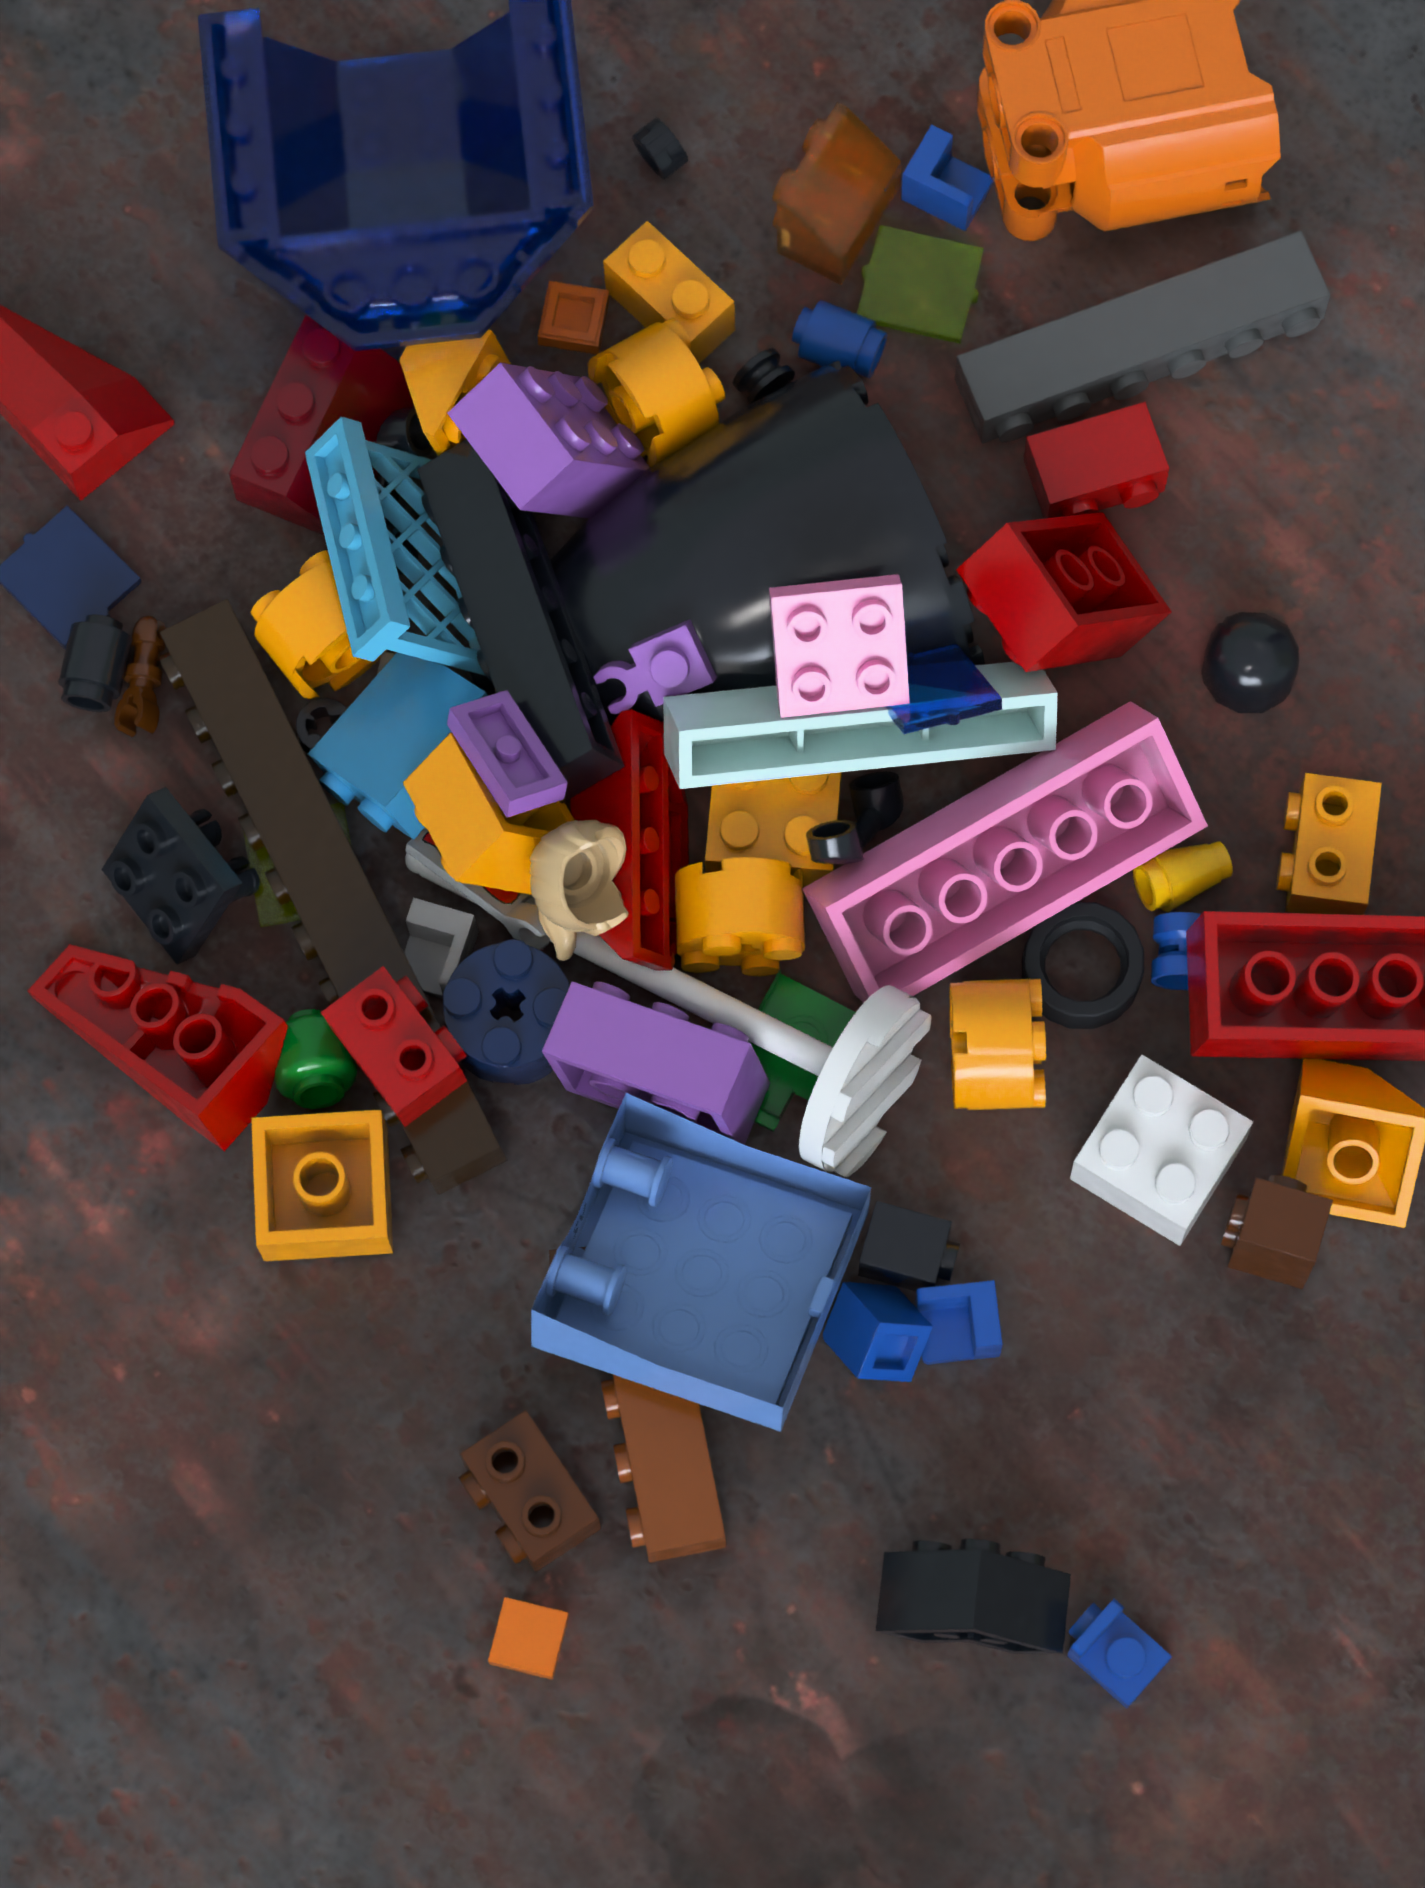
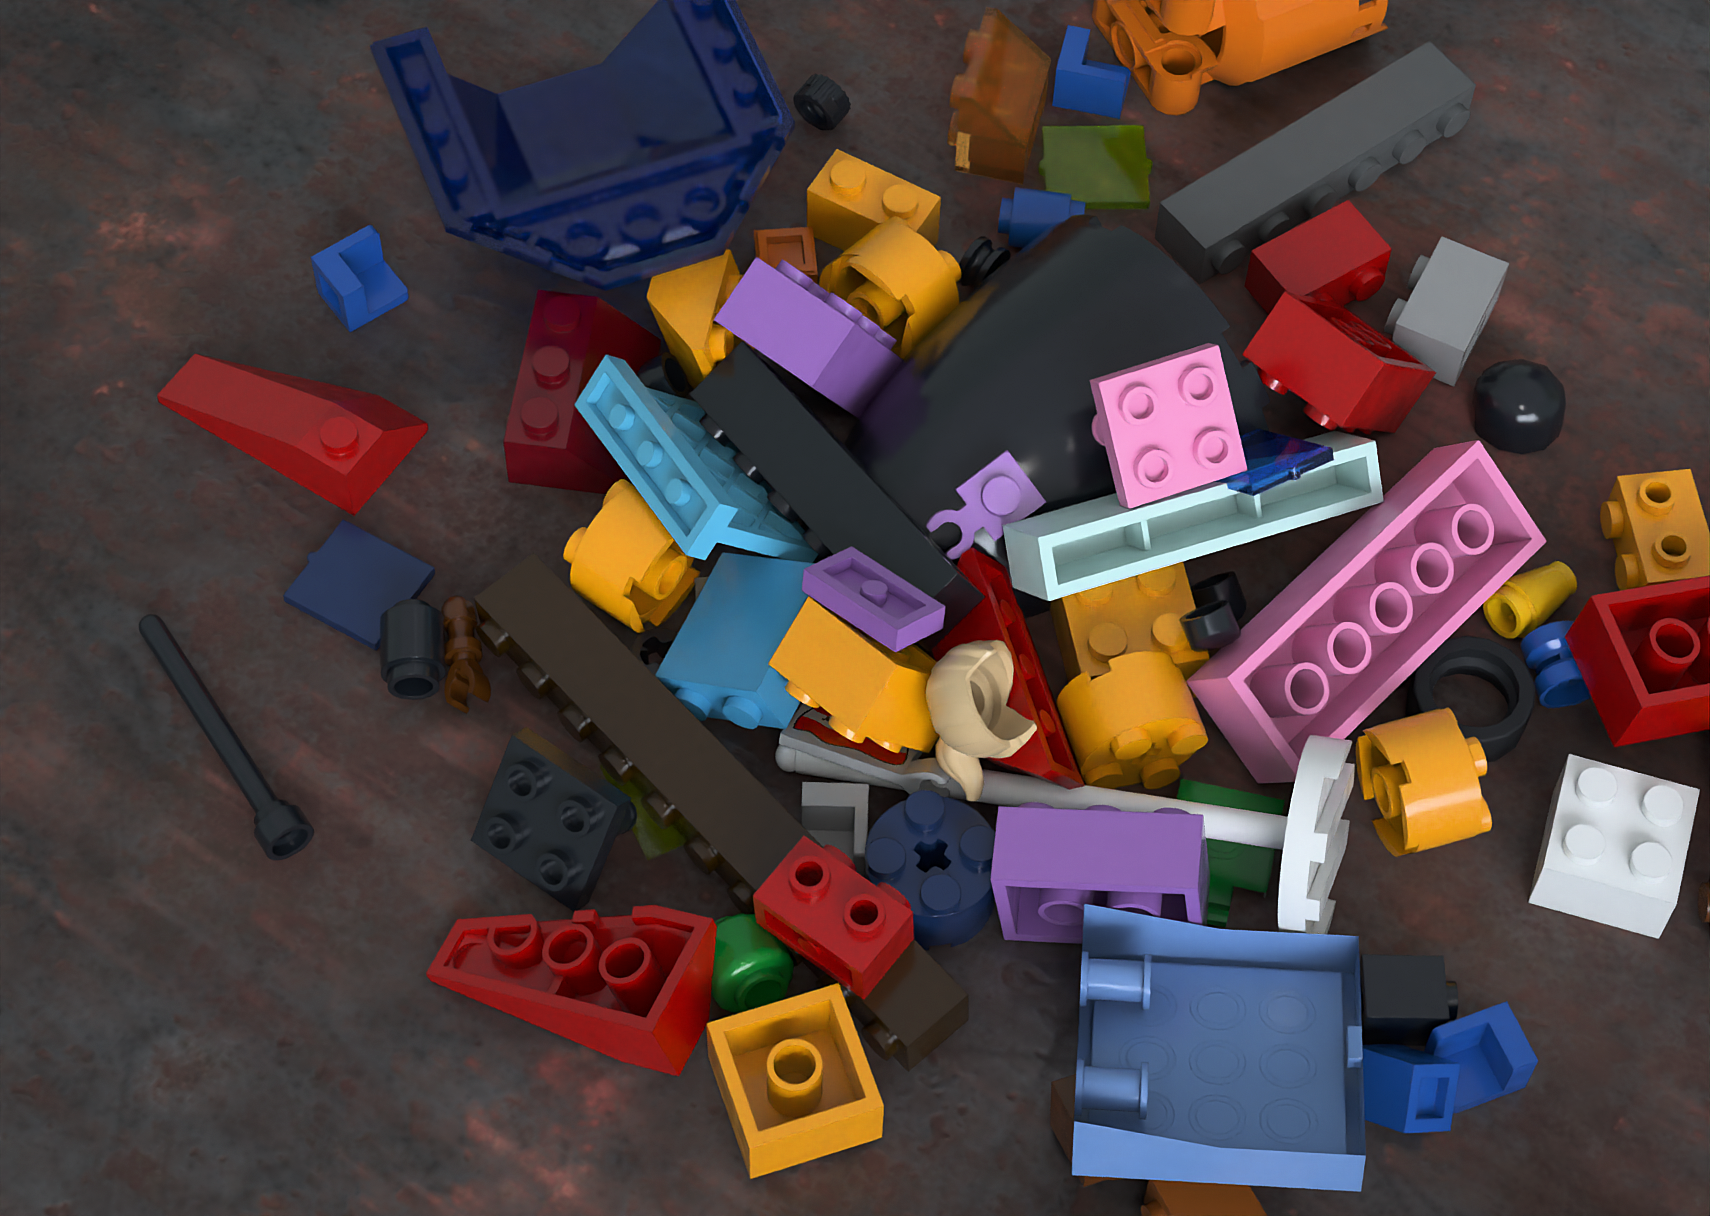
camera: 20 degrees left, 15 degrees down
none -> blue panel [311,225,409,332]
none -> light grey brick [1384,237,1509,386]

